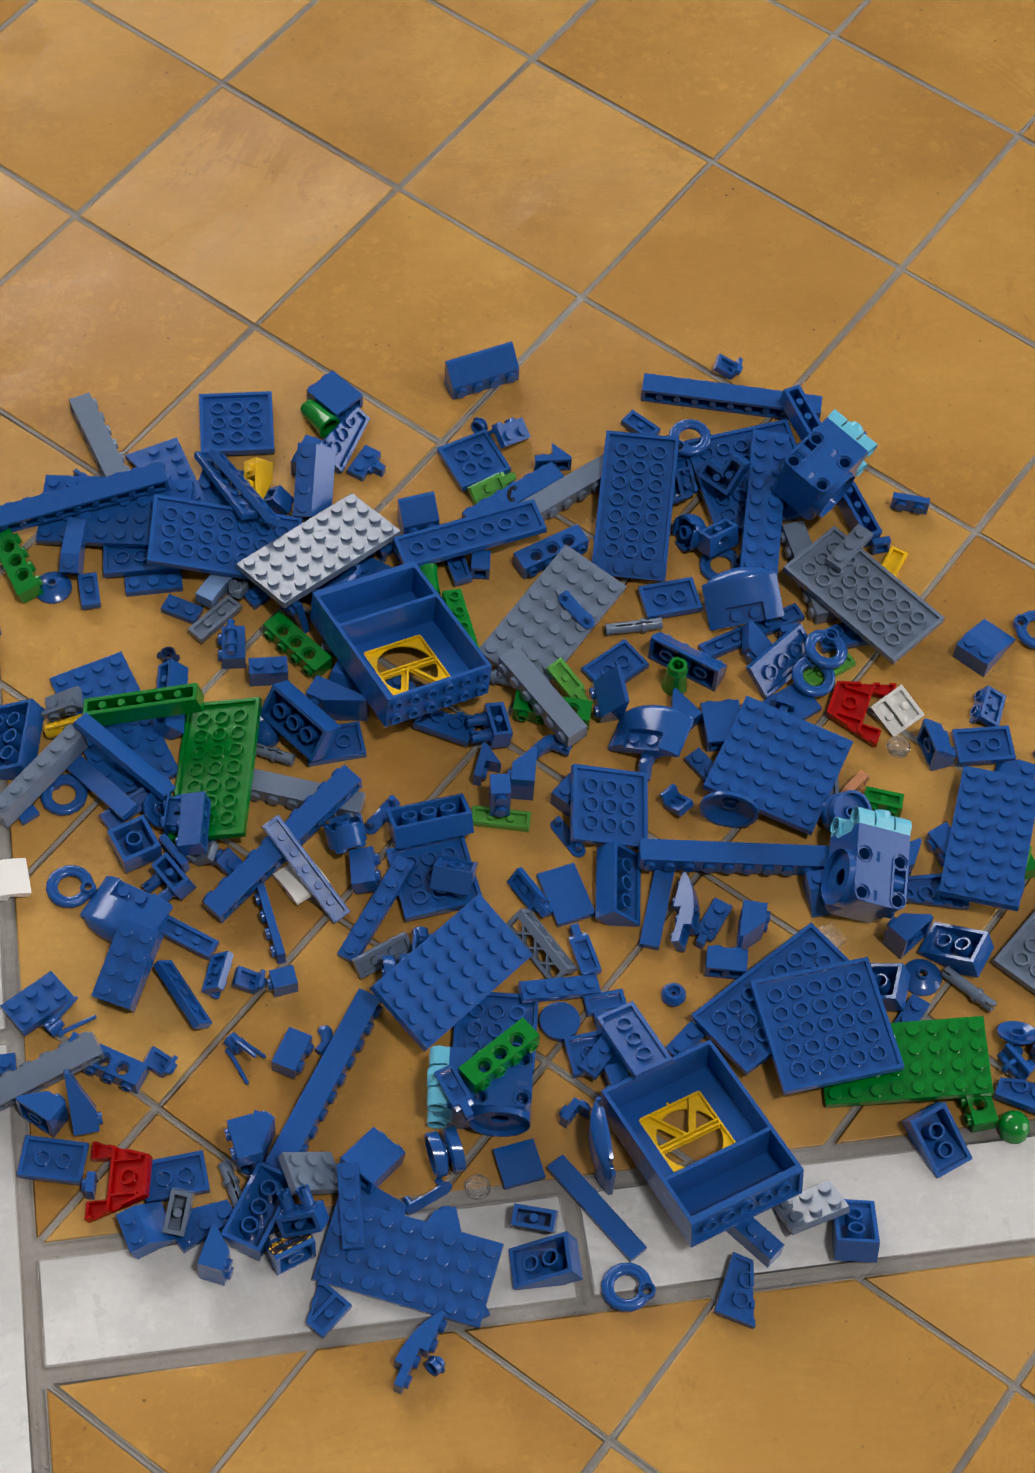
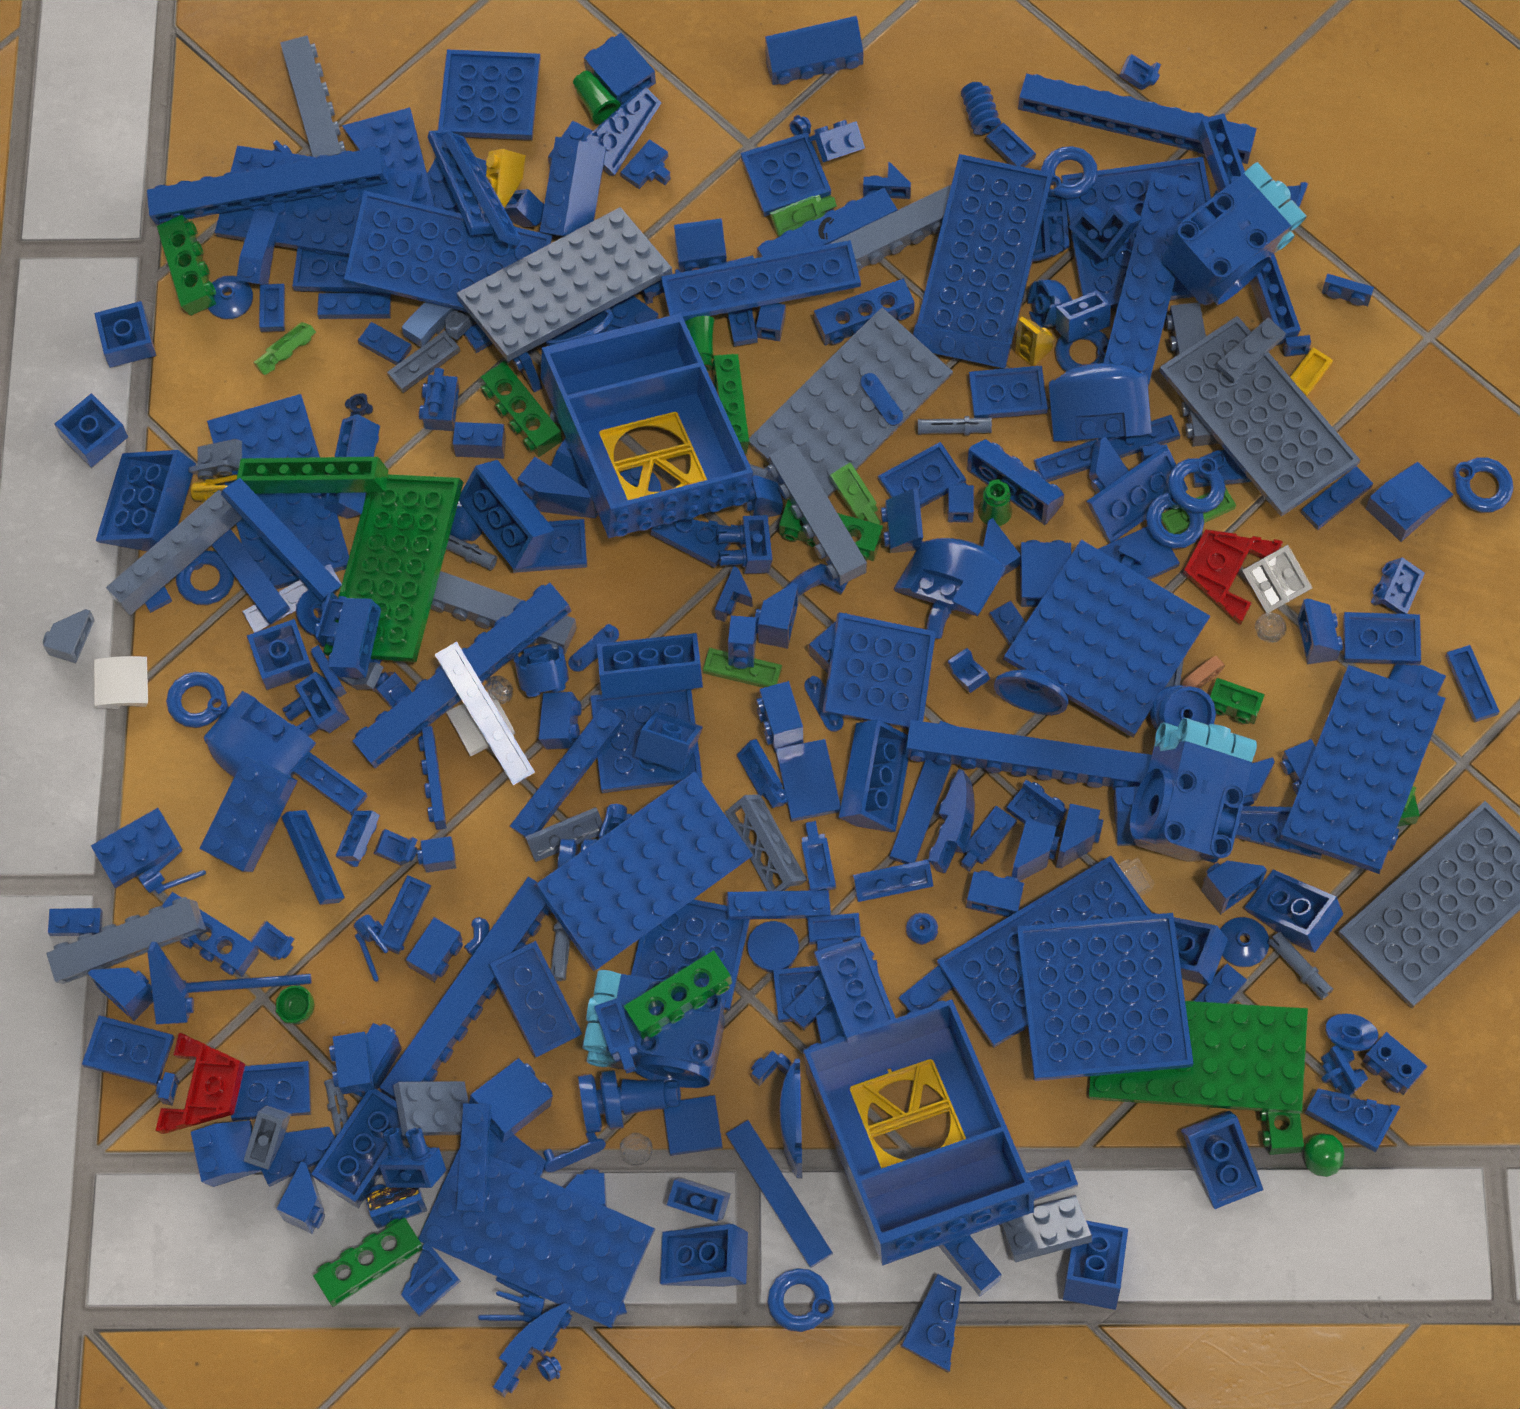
camera: 15 degrees right, 10 degrees up
none -> blue bar [183,974,312,993]
none -> bright green hinge [254,322,316,375]
none -> green hair [276,985,315,1025]
none -> green brick [313,1217,423,1307]
none -> blue tile [375,875,431,954]
none -> blue plant [478,1277,545,1323]
none -> clear plate [484,676,513,704]
none -> blue plate [488,941,582,1058]
none -> sand blue pin [551,920,570,981]
none -> blue plant [621,1079,681,1116]
none -> blue slope [744,475,783,517]
none -> blue brick [756,681,803,753]
none -> blue plate [853,859,933,902]
none -> blue brick [948,483,974,522]
none -> blue piece [961,82,1001,135]
none -> blue bracket [1006,780,1067,828]
none -> yellow slope [1015,316,1054,366]
none -> blue plate [1027,1160,1078,1201]
none -> blue slope [1056,803,1104,868]
none -> blue plate [1301,466,1373,530]

